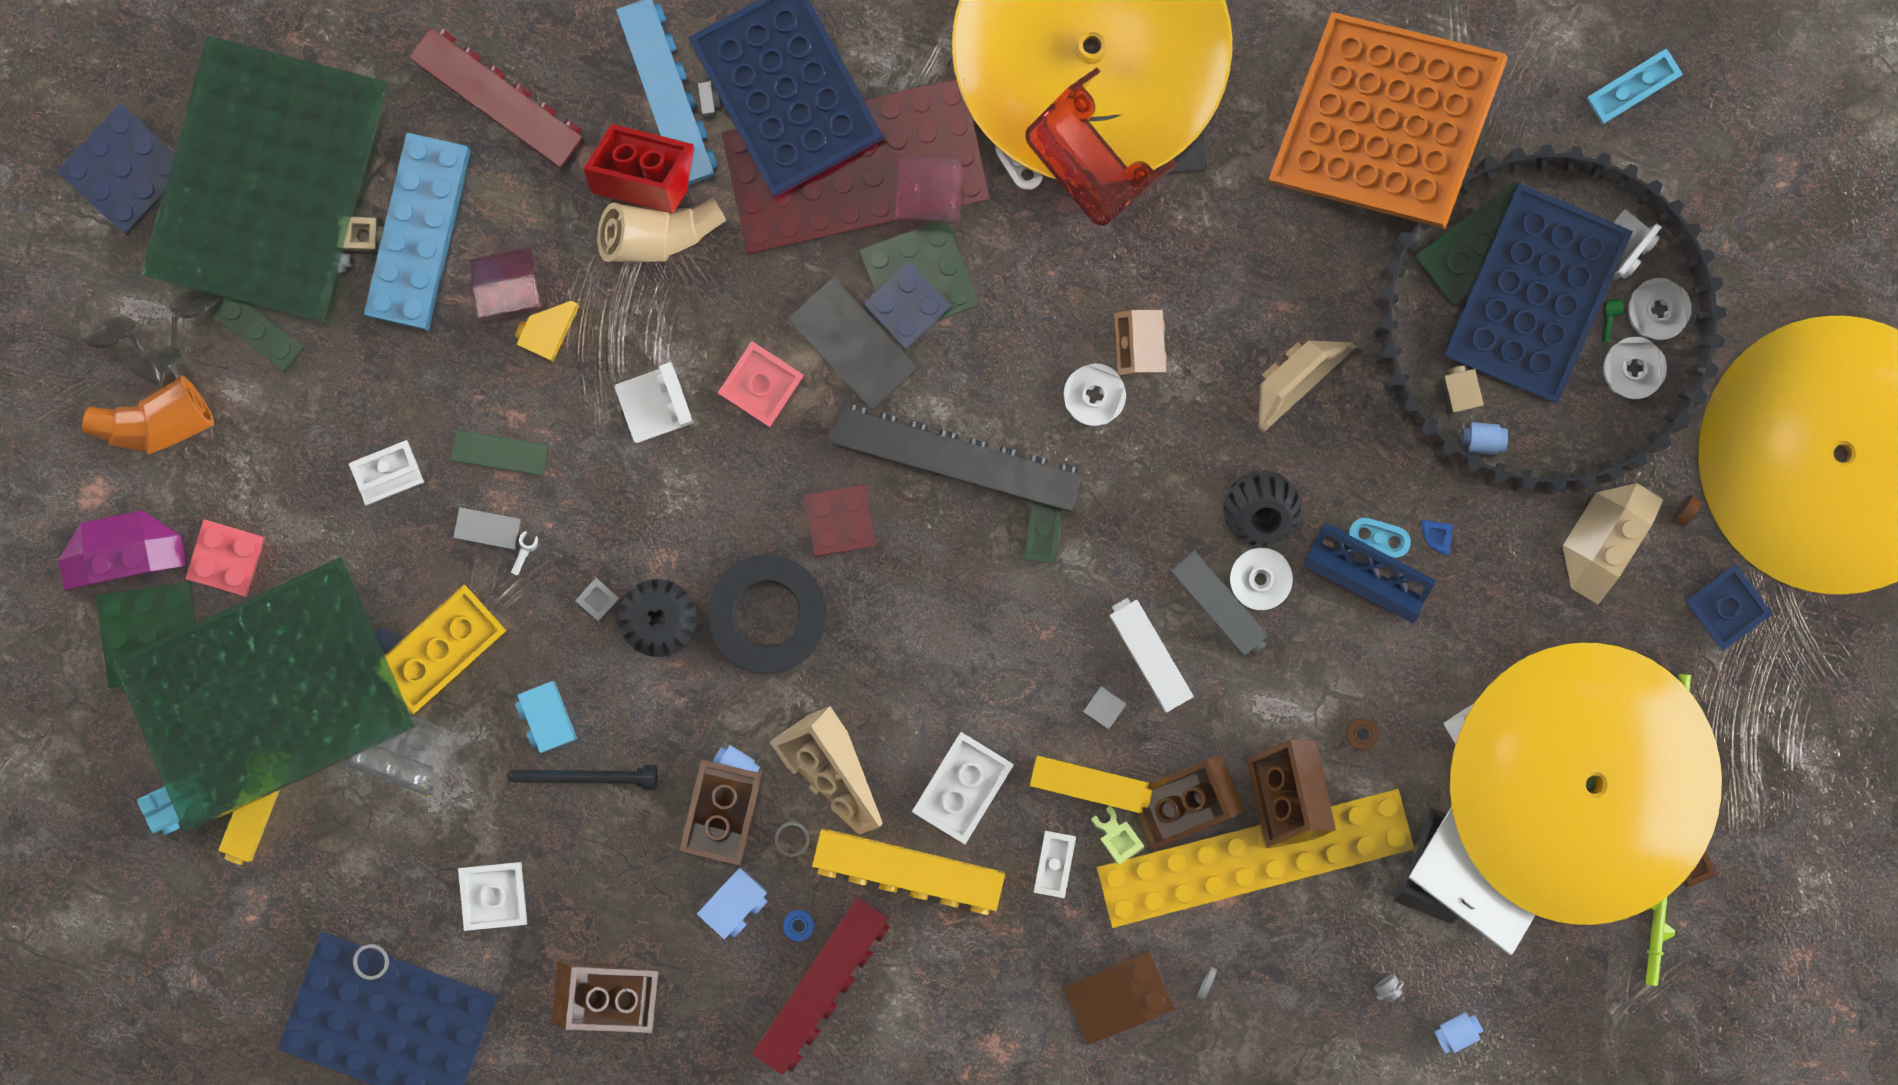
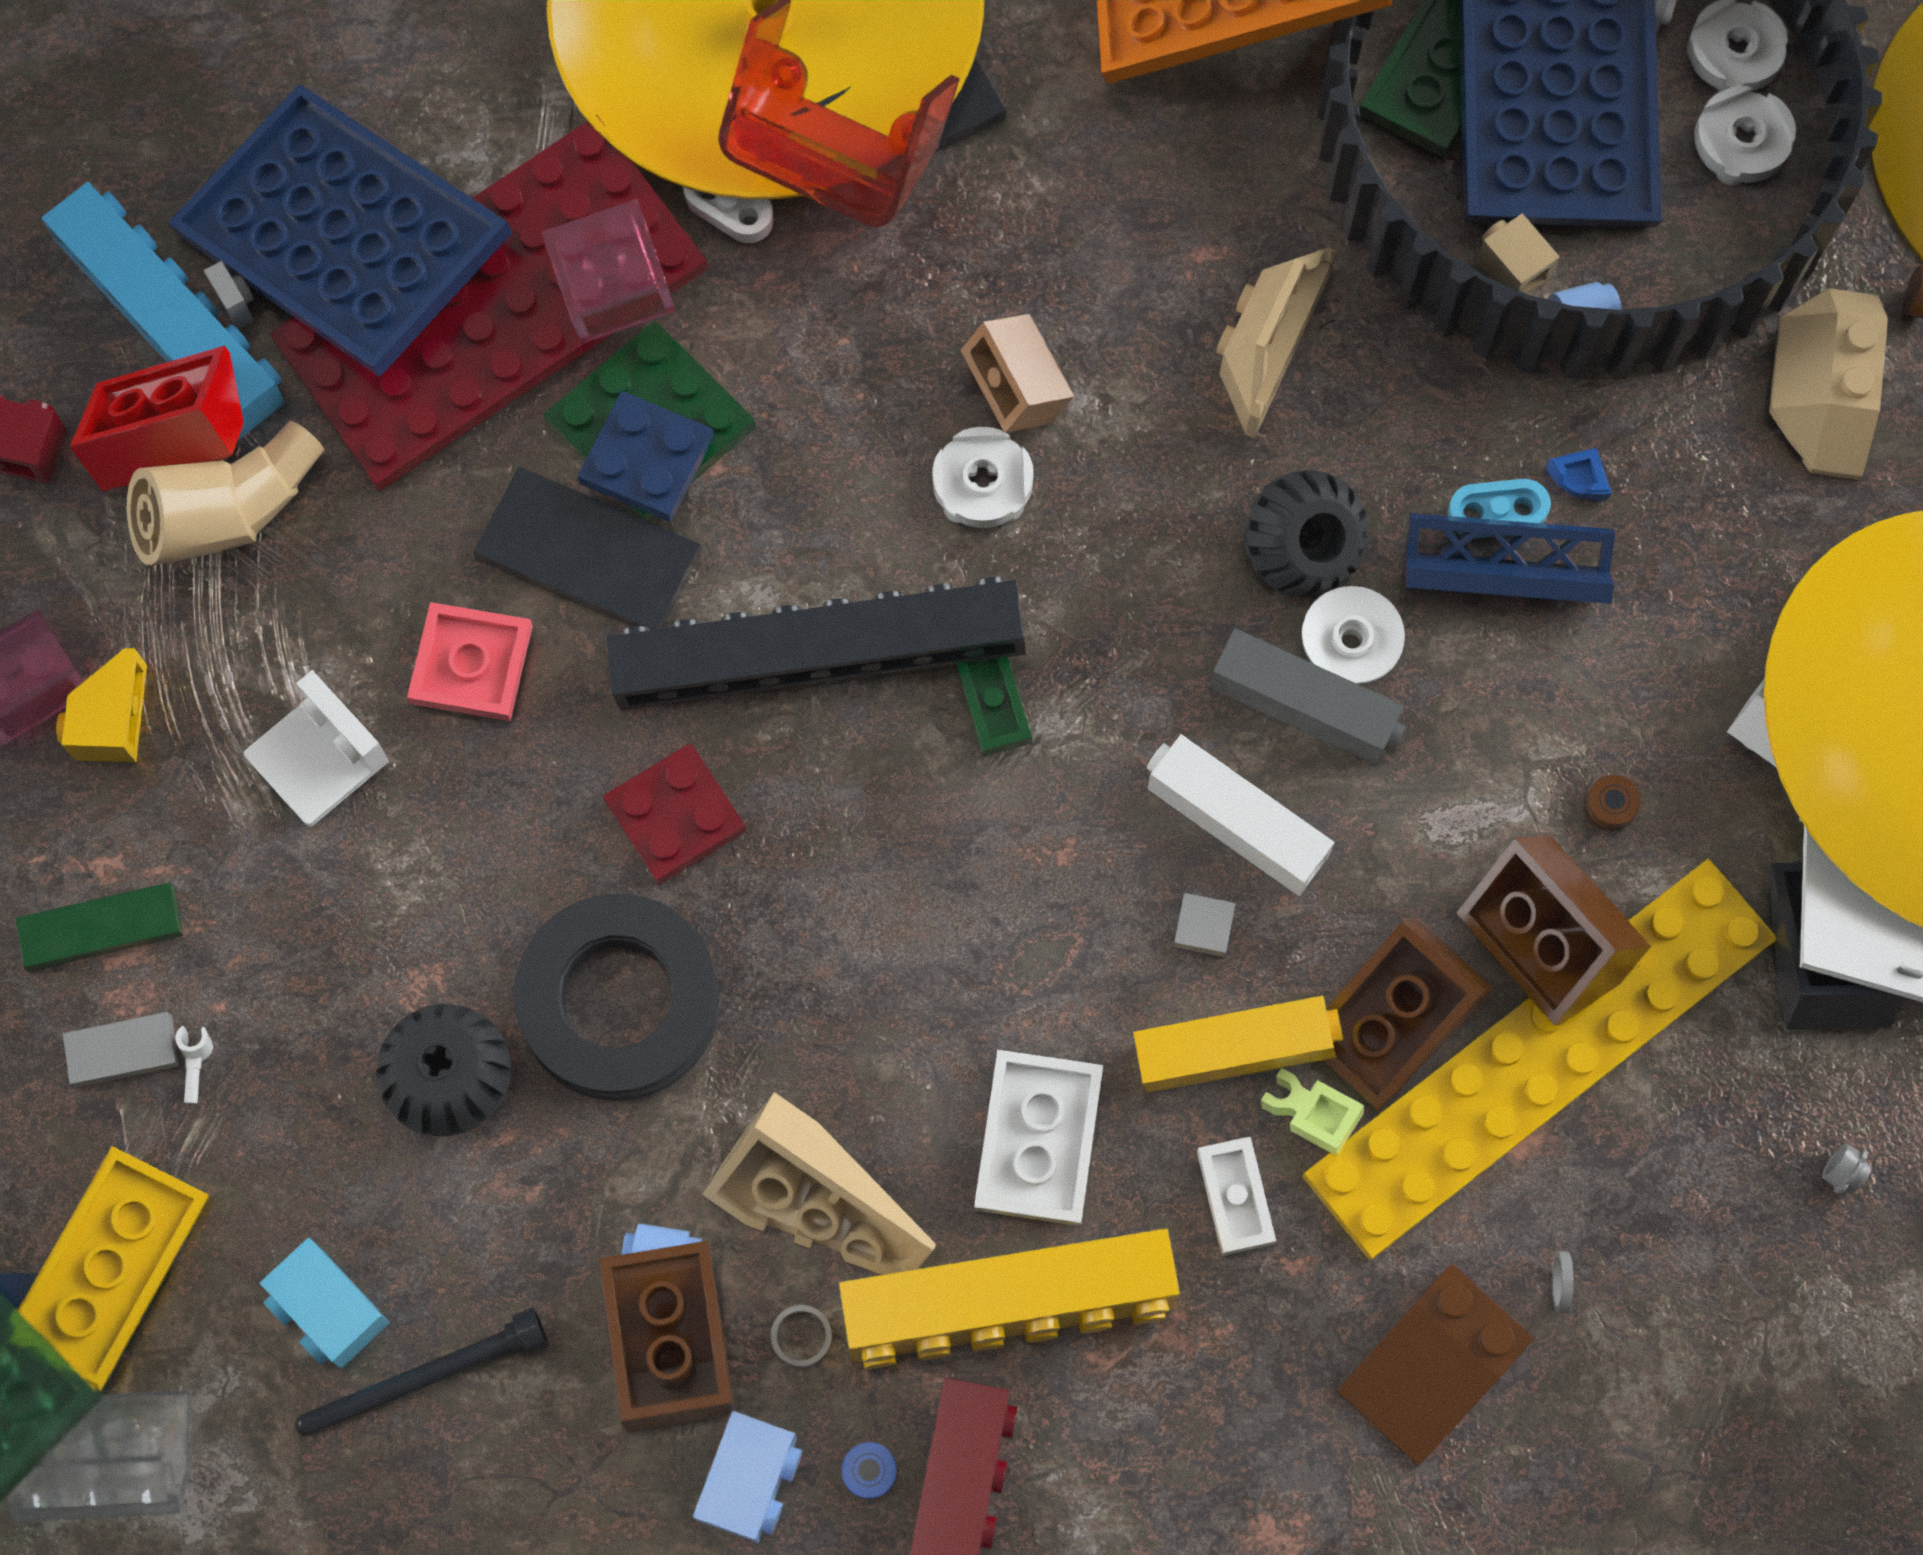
camera: 15 degrees left, 15 degrees down
light grey plate [575,578,620,622] -> none
green hand [1602,299,1623,343] -> none

